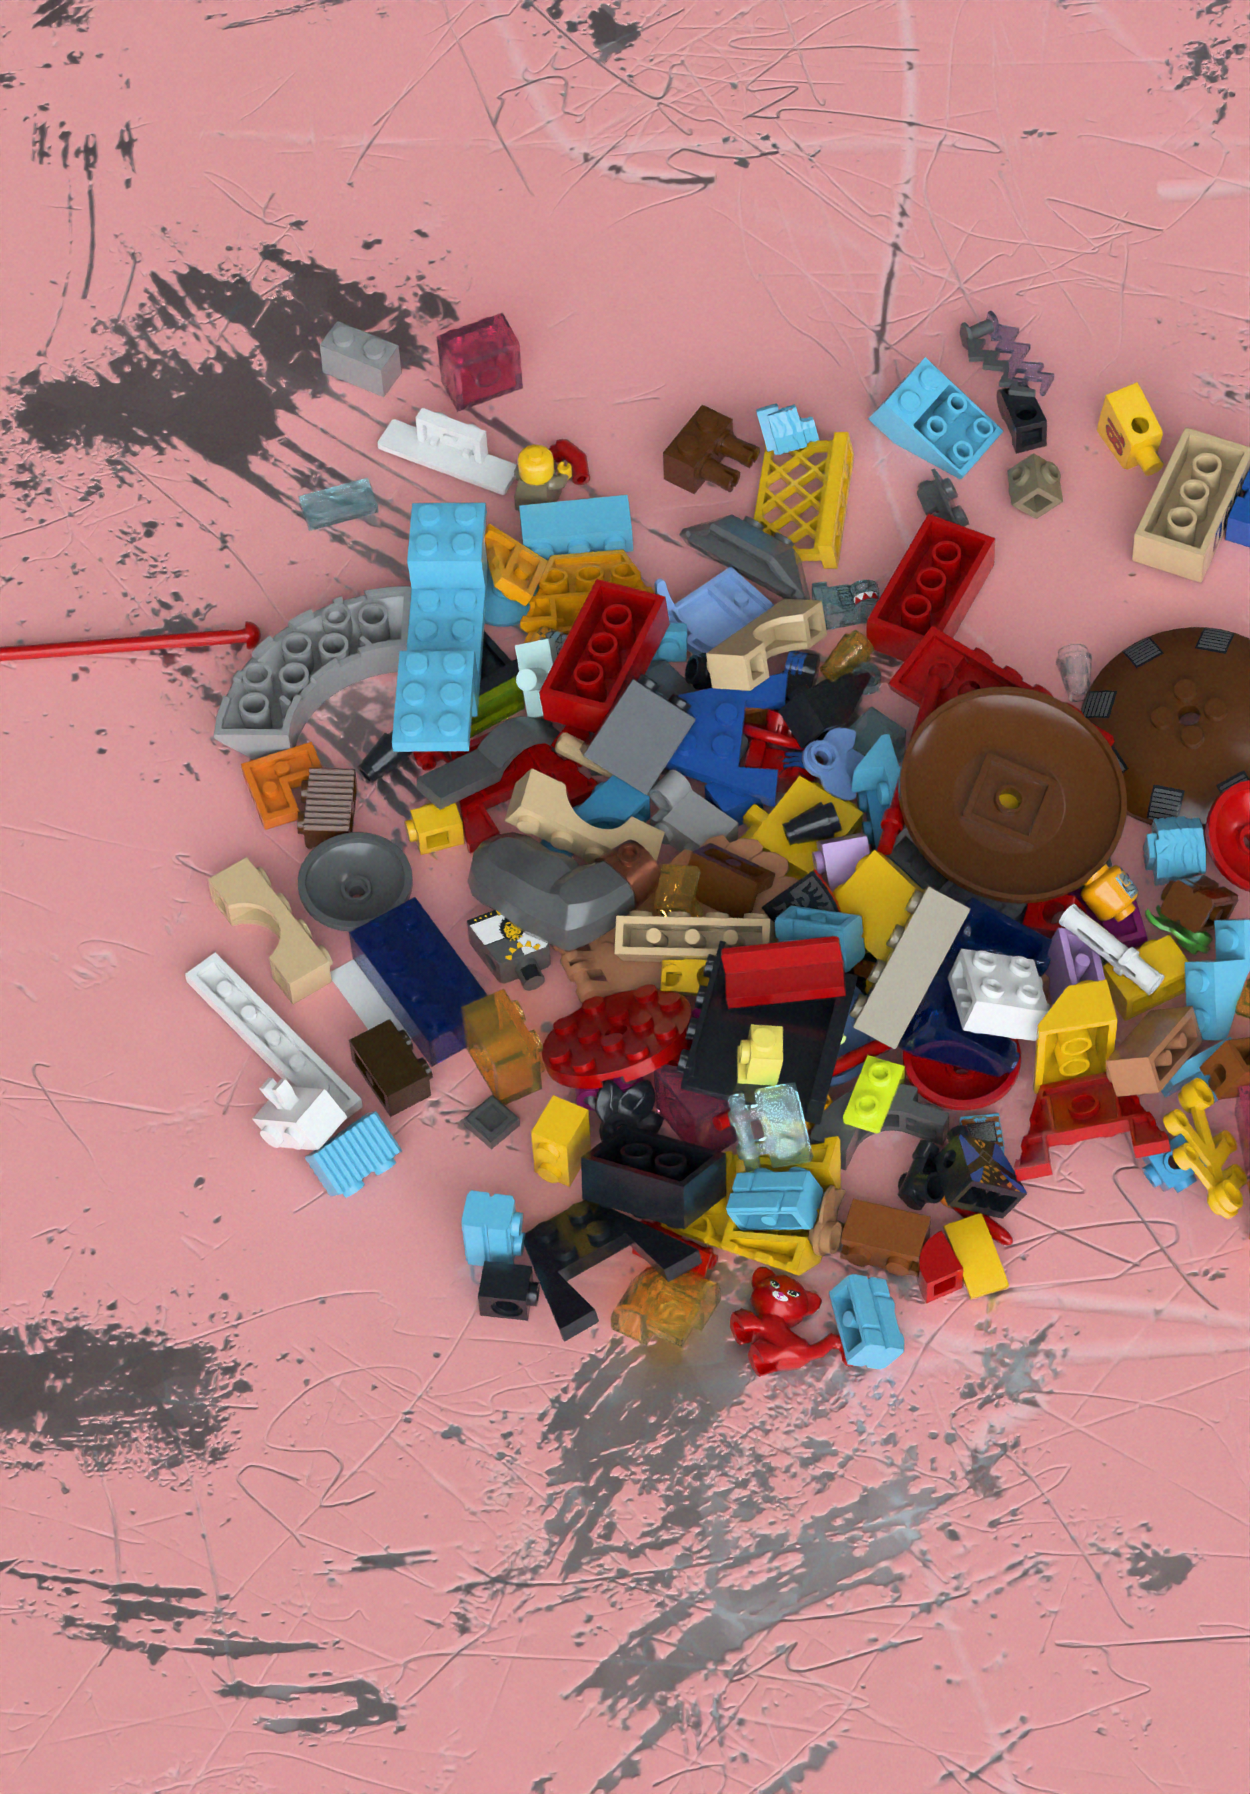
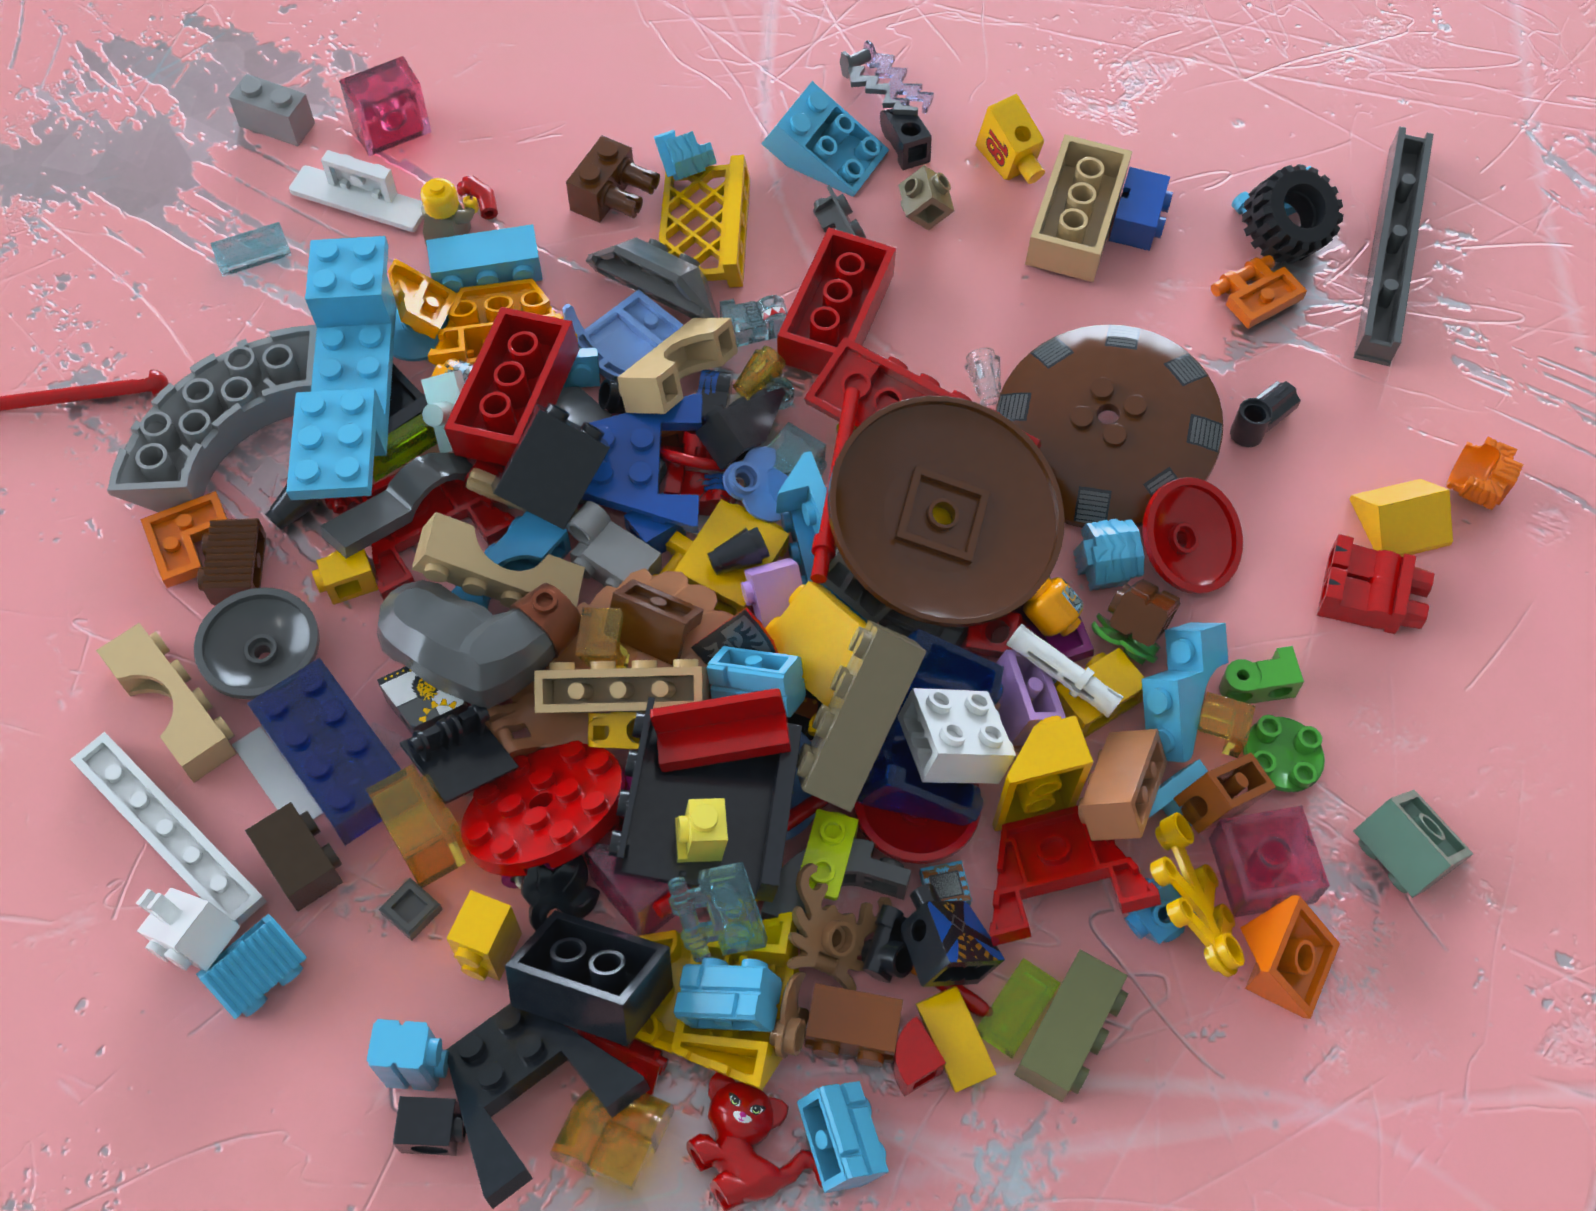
camera: 10 degrees left, 5 degrees up
none -> black hinge [400,704,519,805]
none -> medium nougat animal [787,863,892,991]
none -> clear neon green tile [977,958,1061,1058]
none -> olive brick [1014,949,1129,1102]

